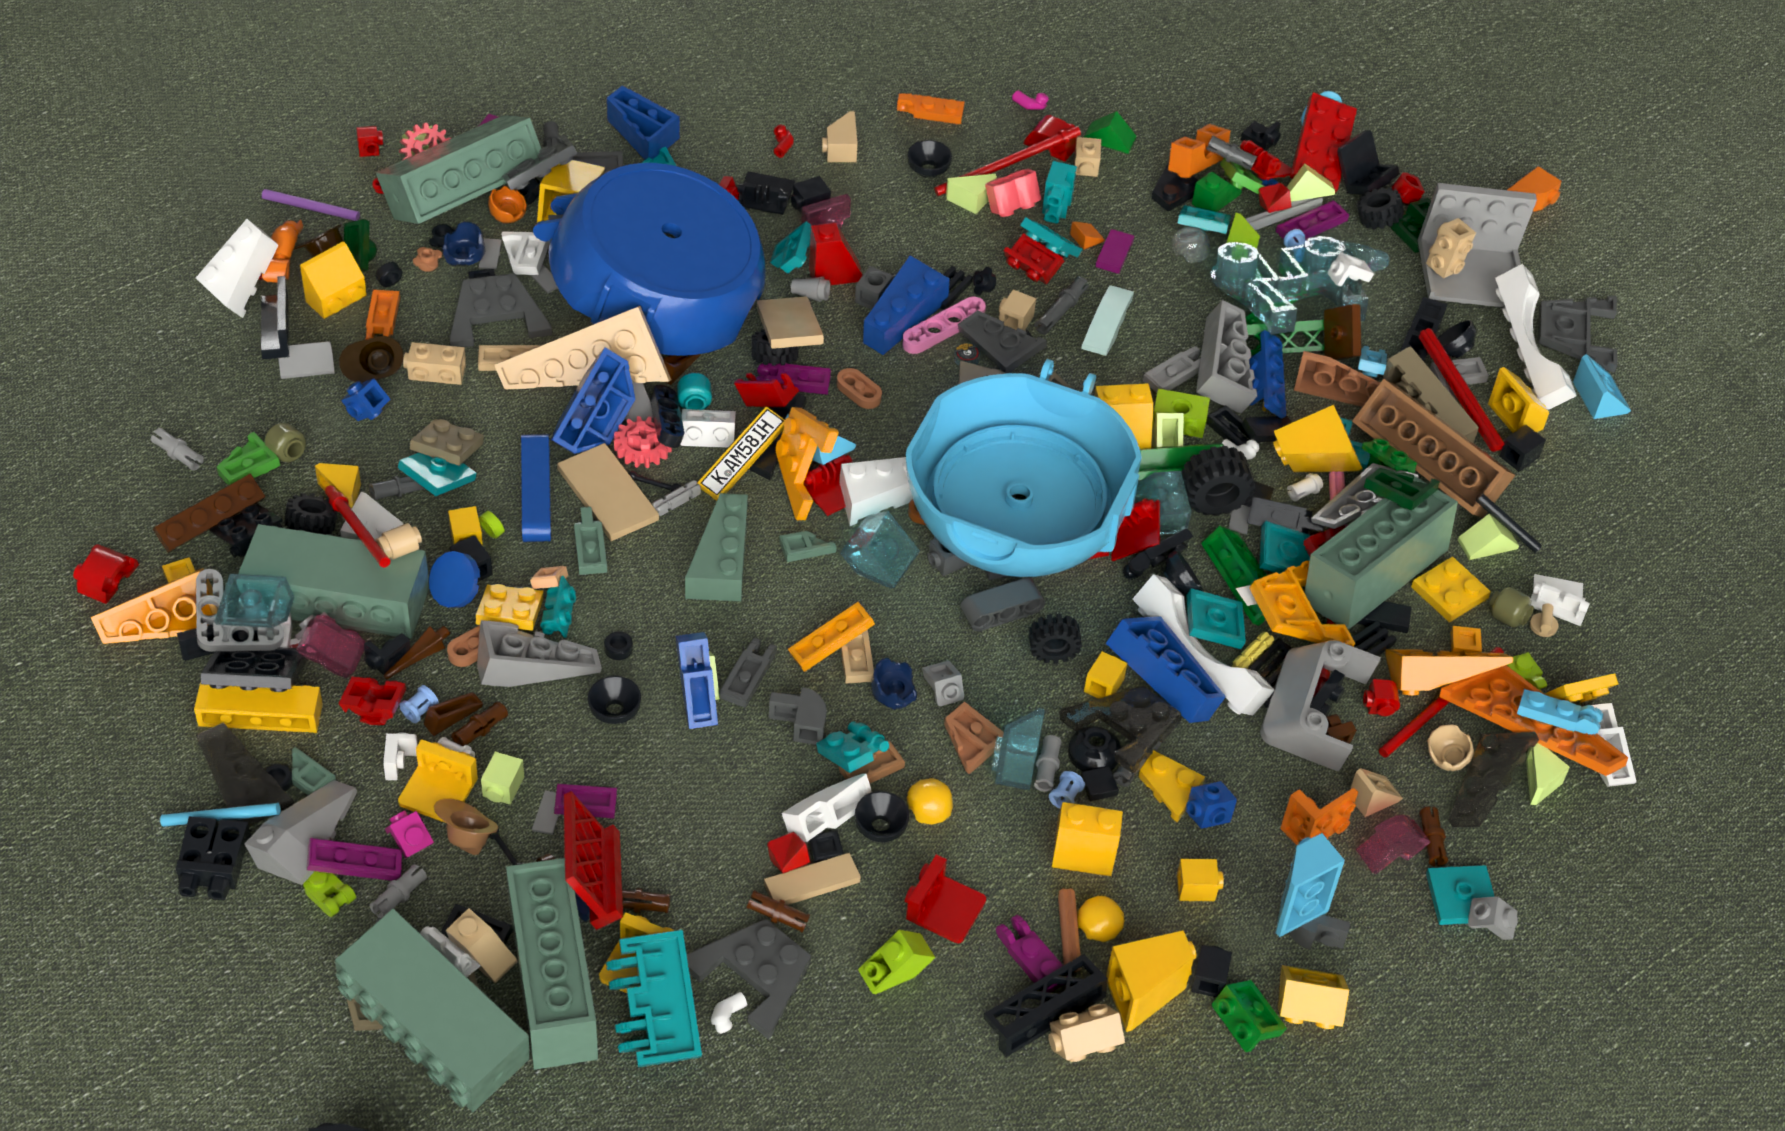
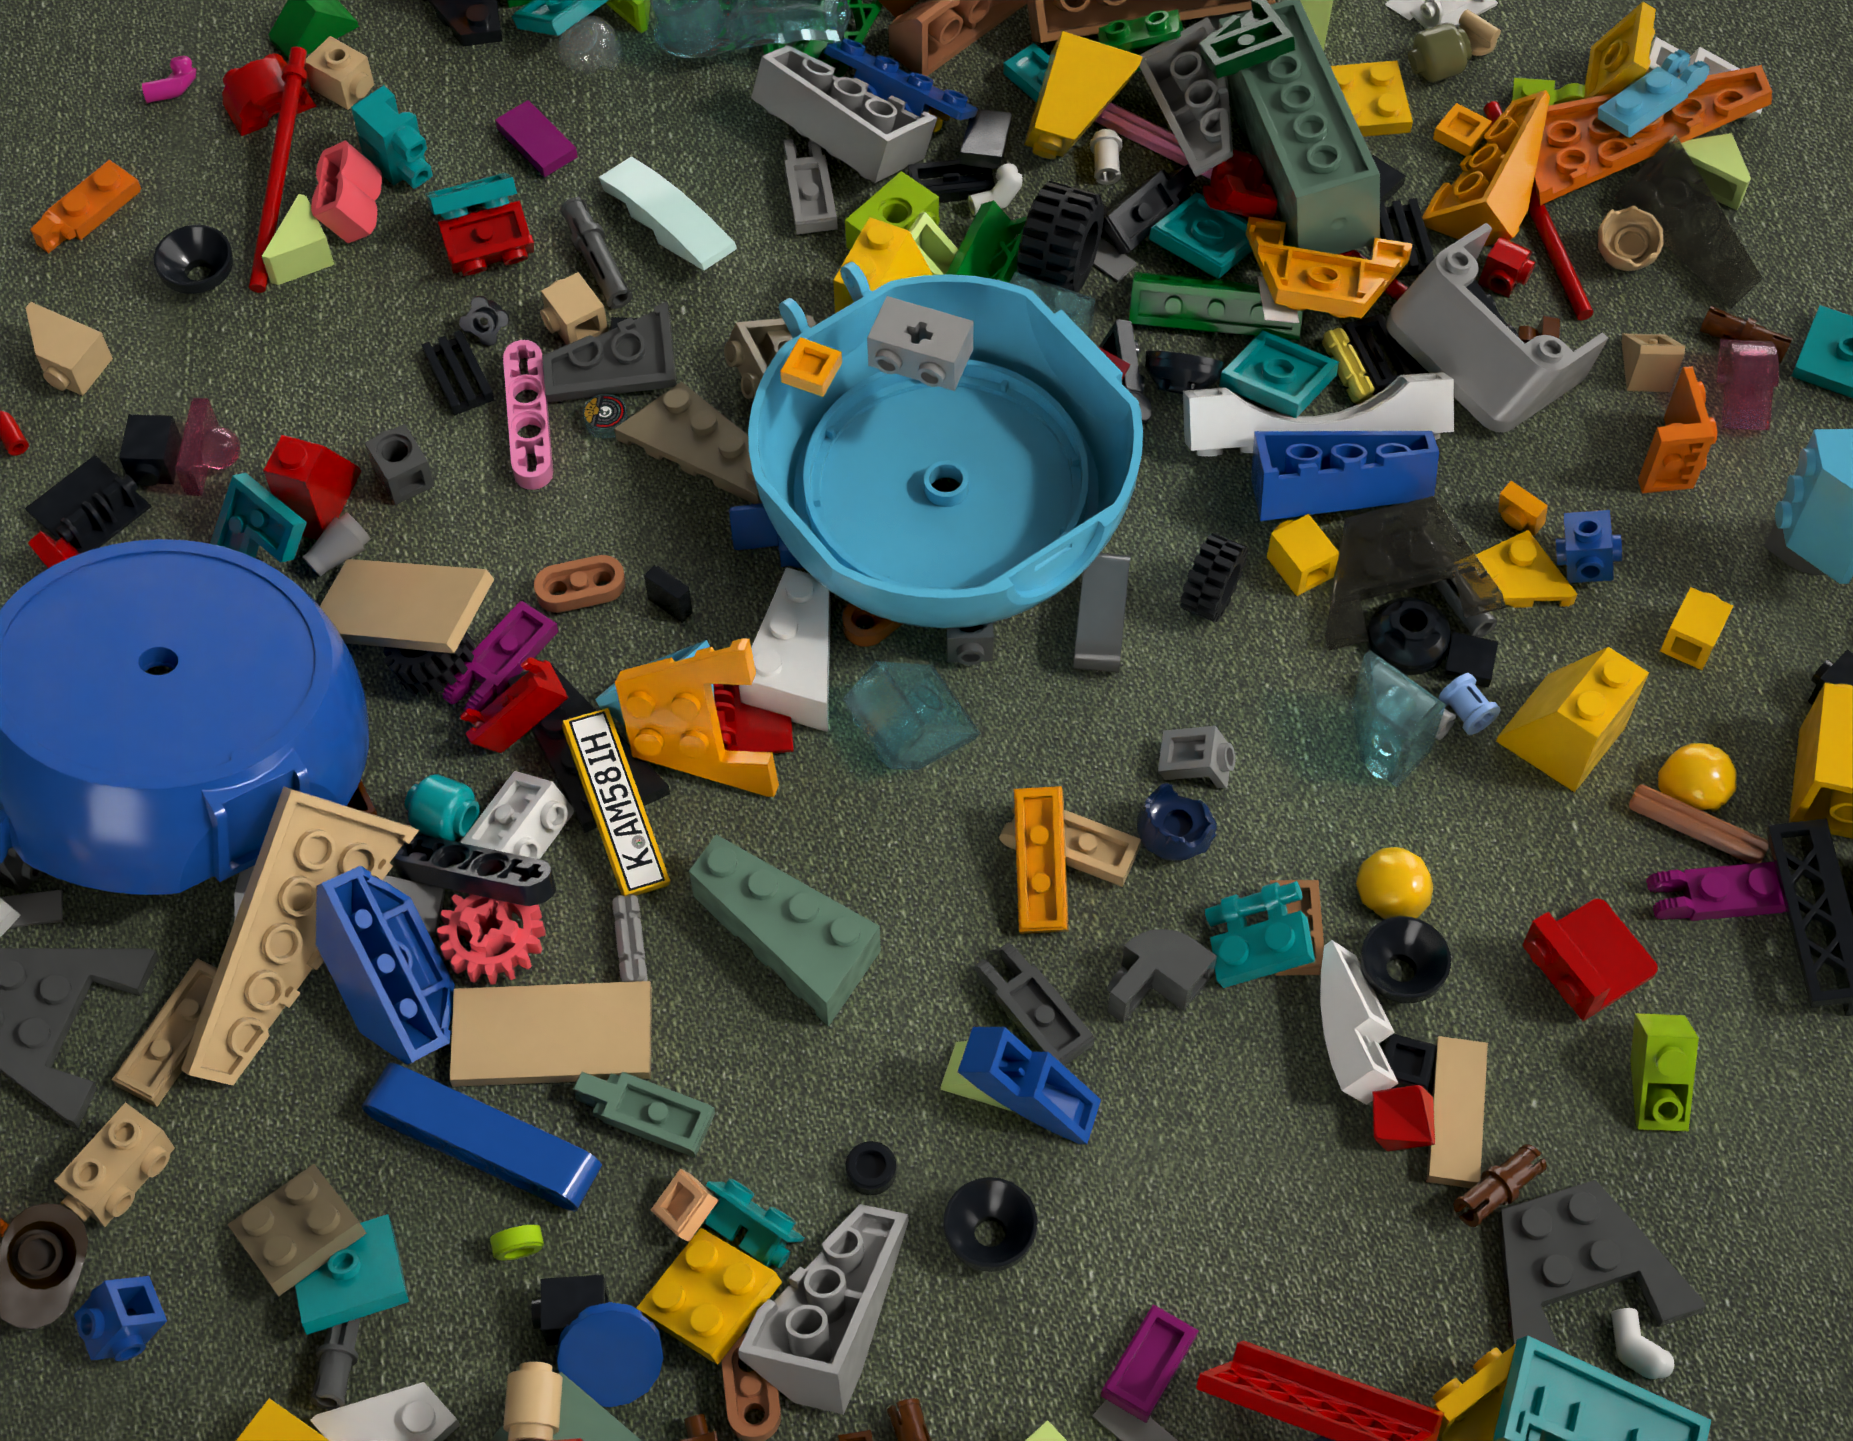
camera: 55 degrees left, 10 degrees up
yellow brick [448,506,483,546] -> none
reddish brown pin [622,888,670,913] -> none
black hinge [628,471,681,492] -> none
sand green tile [779,531,836,562] -> none
blue wedge [863,256,949,355] -> none
nougat wing [944,702,1008,774] -> none
orange slope [1070,221,1105,250] -> none
none -> black tile [644,565,693,623]
none -> light orange plate [780,337,842,397]
none -> light grey brick [867,296,974,391]
none -> light orange plate [1498,481,1548,536]

